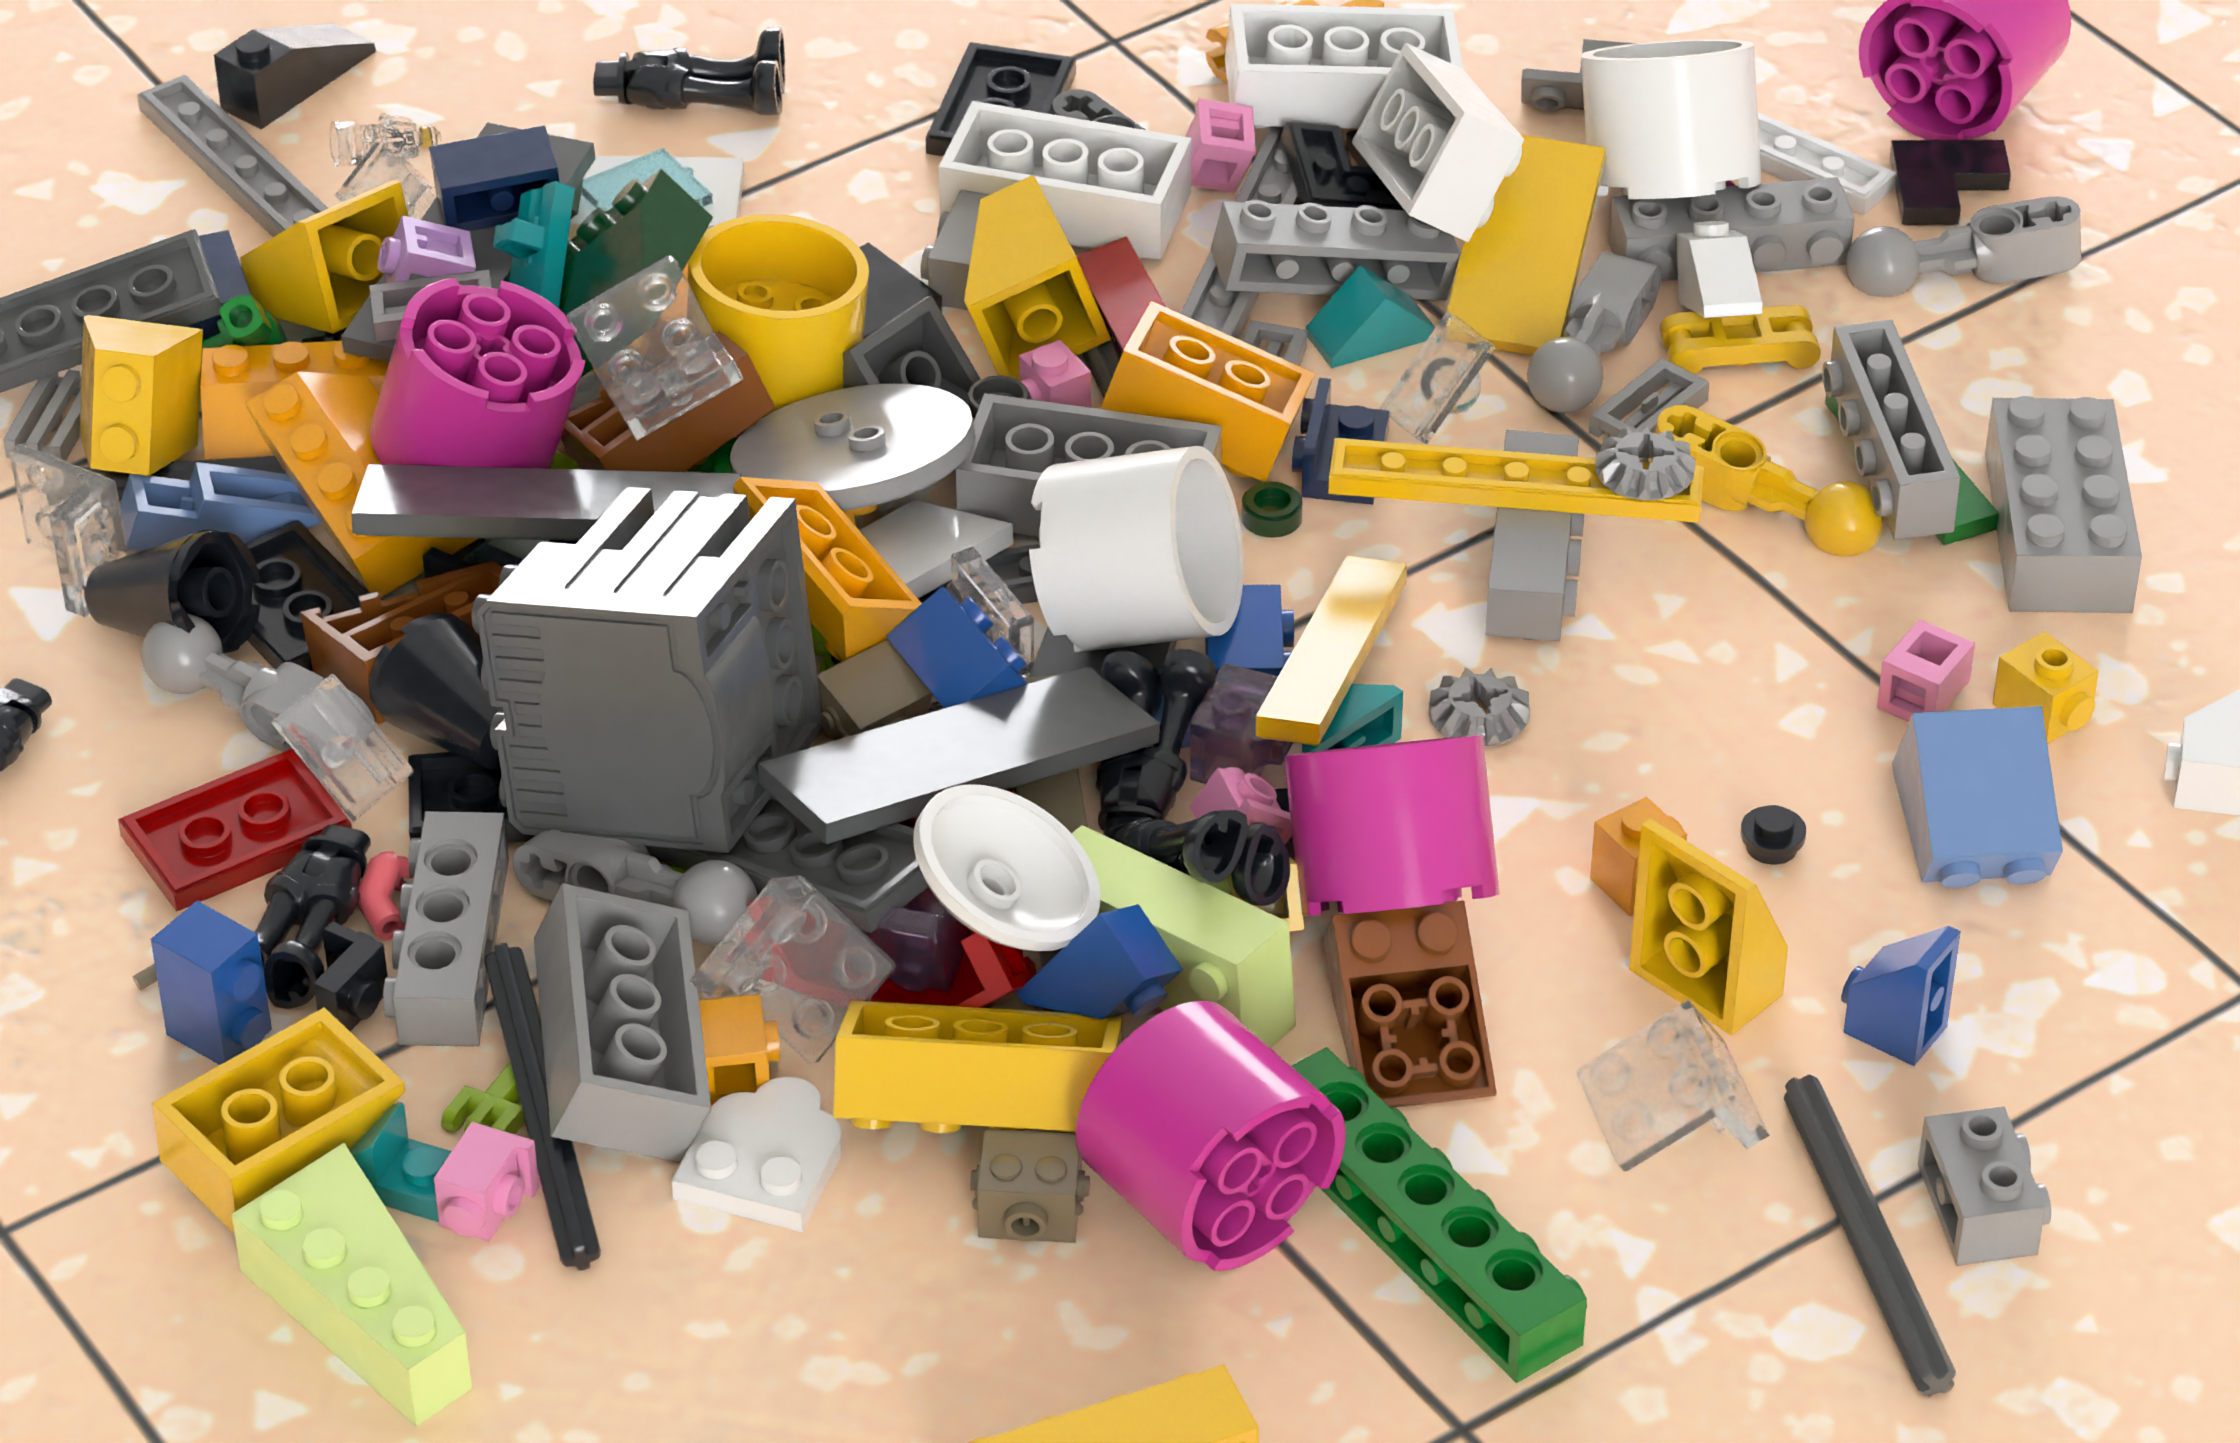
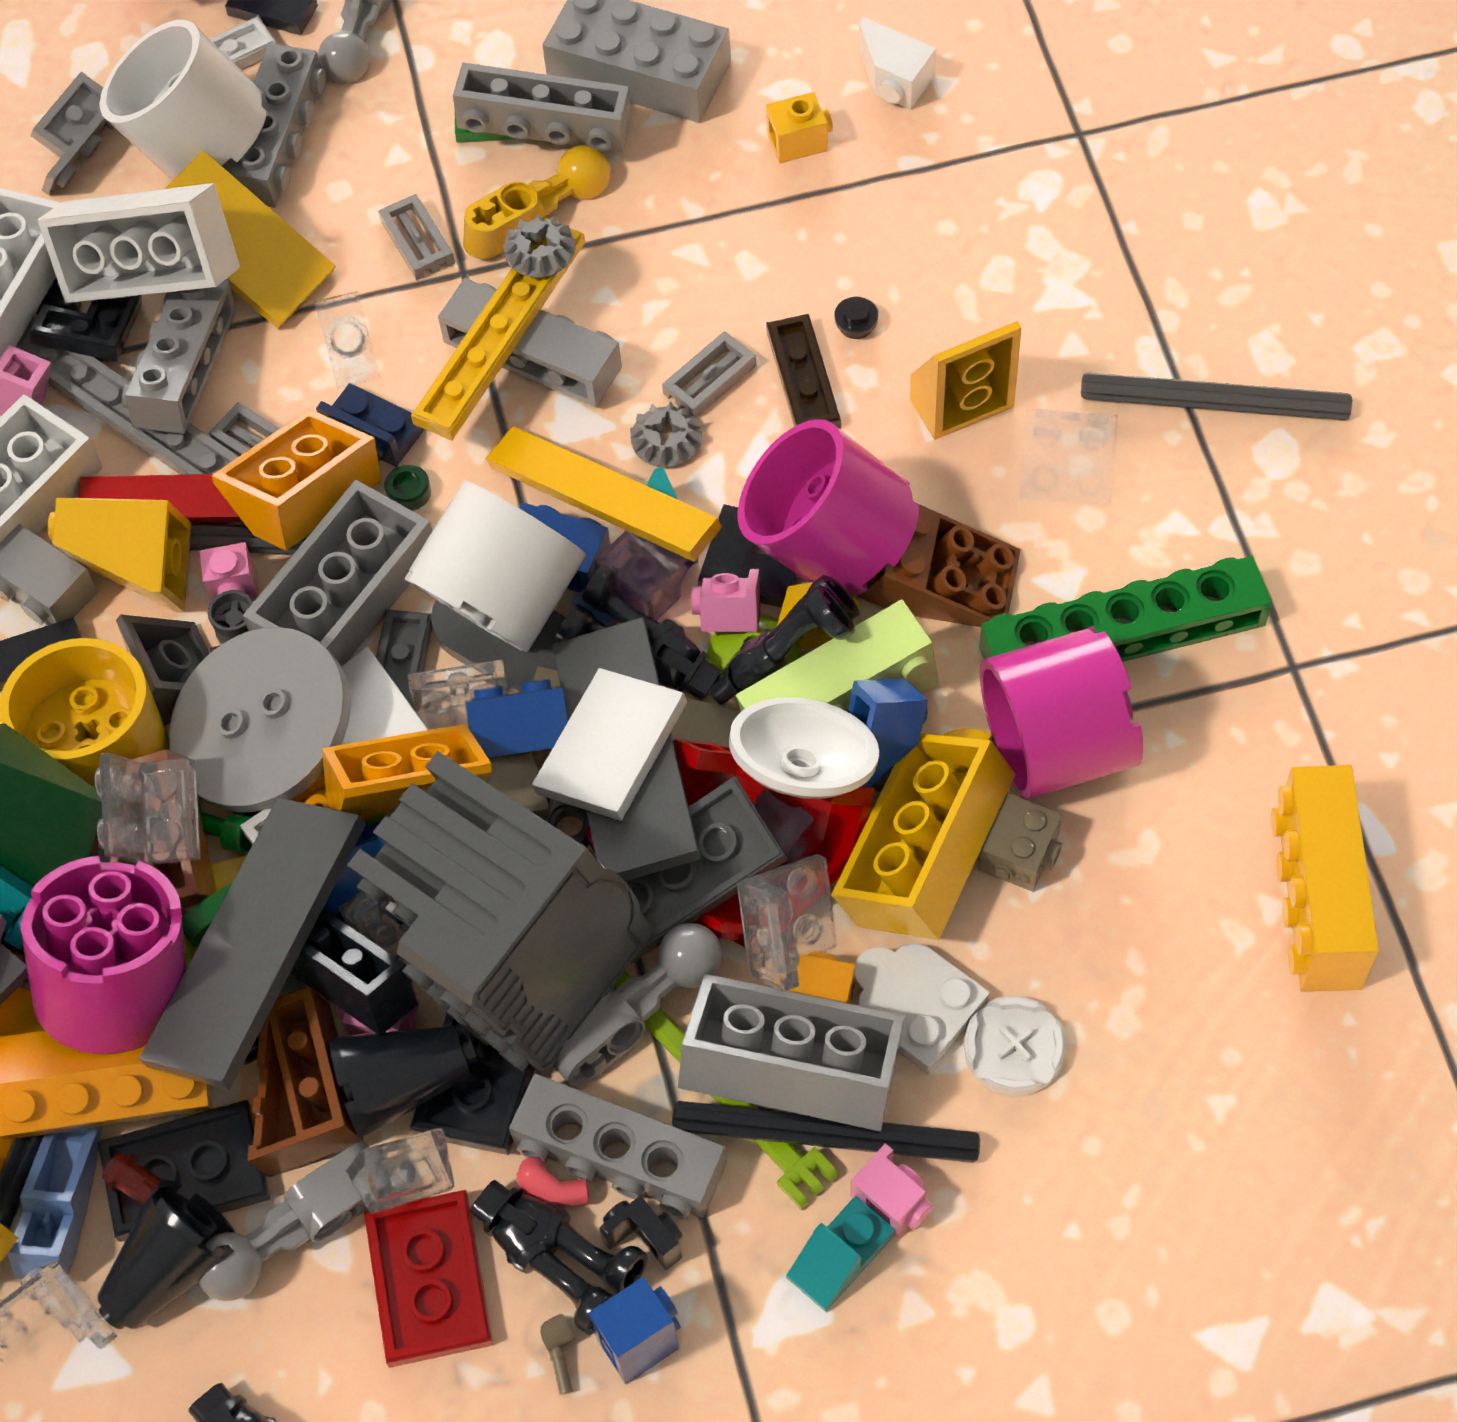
camera: 65 degrees left, 20 degrees up
yellow slope [152,1008,405,1234] -> none
yellowish green wedge [231,1143,472,1427] -> none
teal slope [1306,265,1437,369] -> none
light grey beam [1527,251,1662,413] -> none
light orange brick [1590,796,1687,916] -> none
yellow plate [1659,305,1821,374] -> none
white slope [1676,221,1762,318] -> none
blue slope [1841,926,1961,1066] -> none
bright pink brick [1877,619,1975,722] -> none
medium blue slope [1892,706,2063,888] -> none
light grey brick [1918,1106,2052,1266] -> none
none -> clear red pin [102,1153,162,1206]
none -> white tile [532,668,687,821]
none -> light grey tile [662,330,757,418]
none -> dark brown tile [766,313,841,429]
none -> white tile [964,995,1066,1097]

